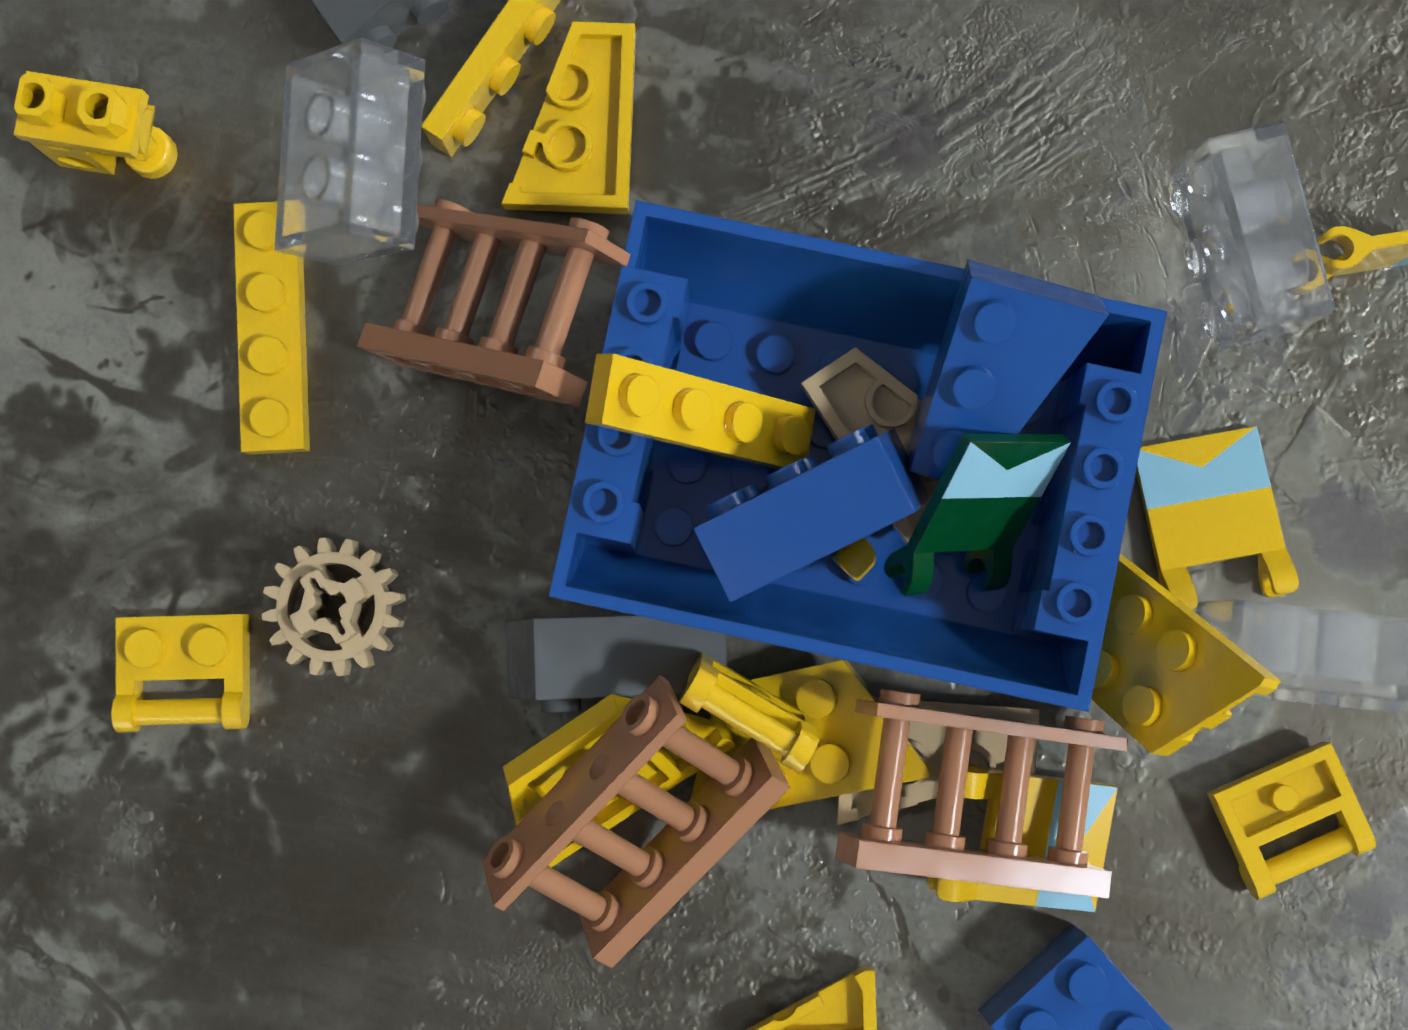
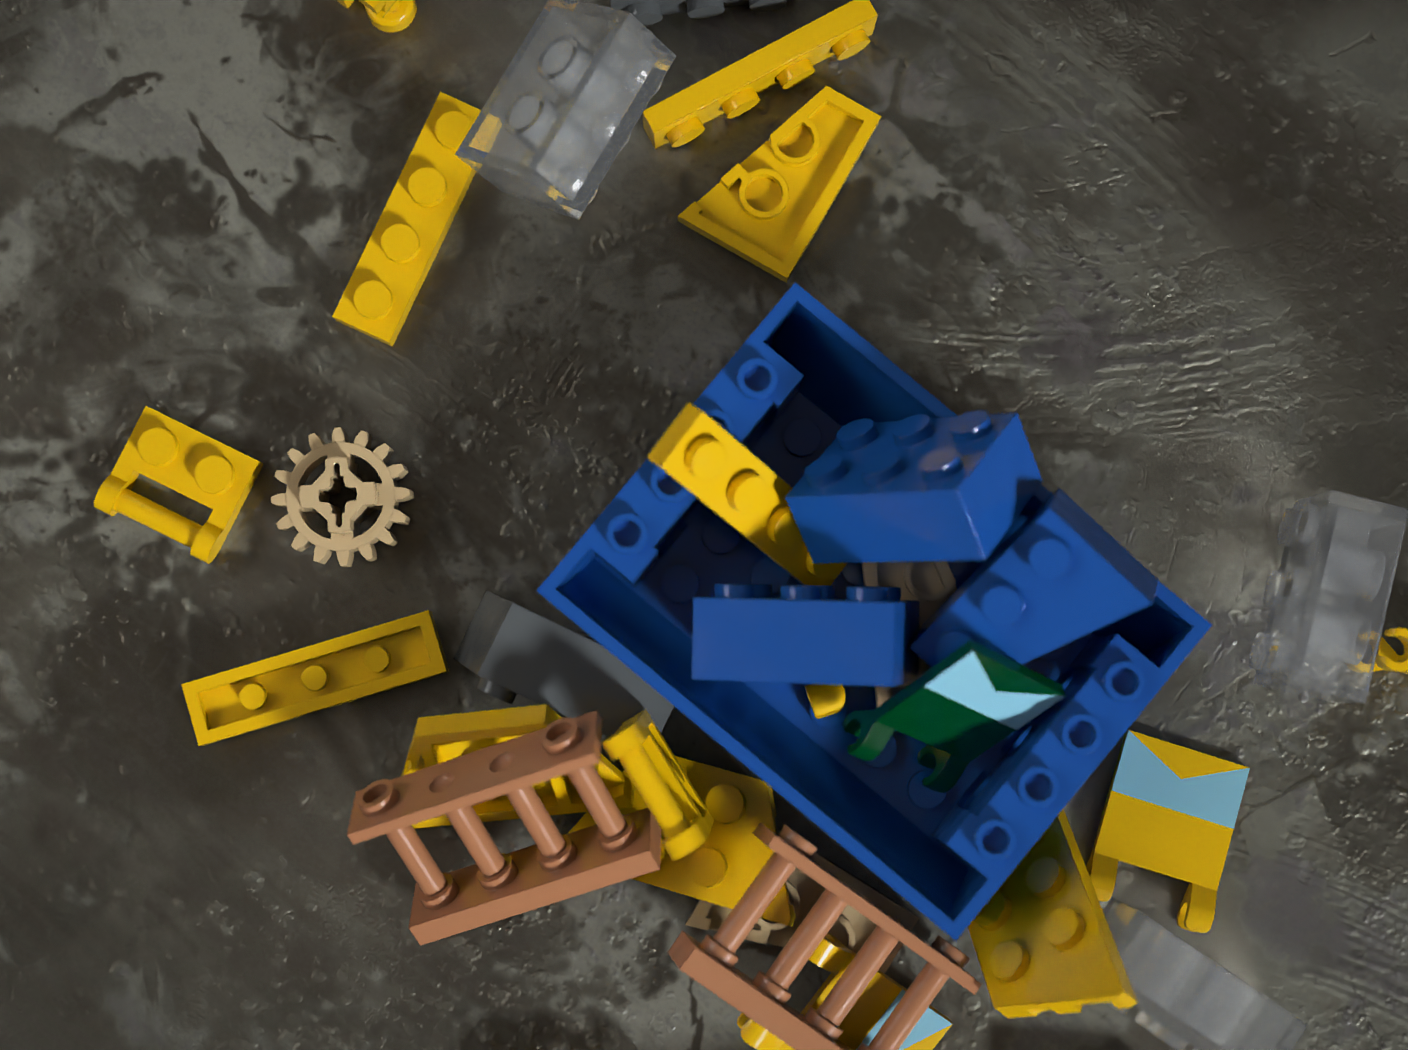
camera: 20 degrees right, 0 degrees up
nougat fence [357,199,631,407] -> none
none -> yellow plate [181,610,449,746]
none -> blue brick [785,410,1043,564]

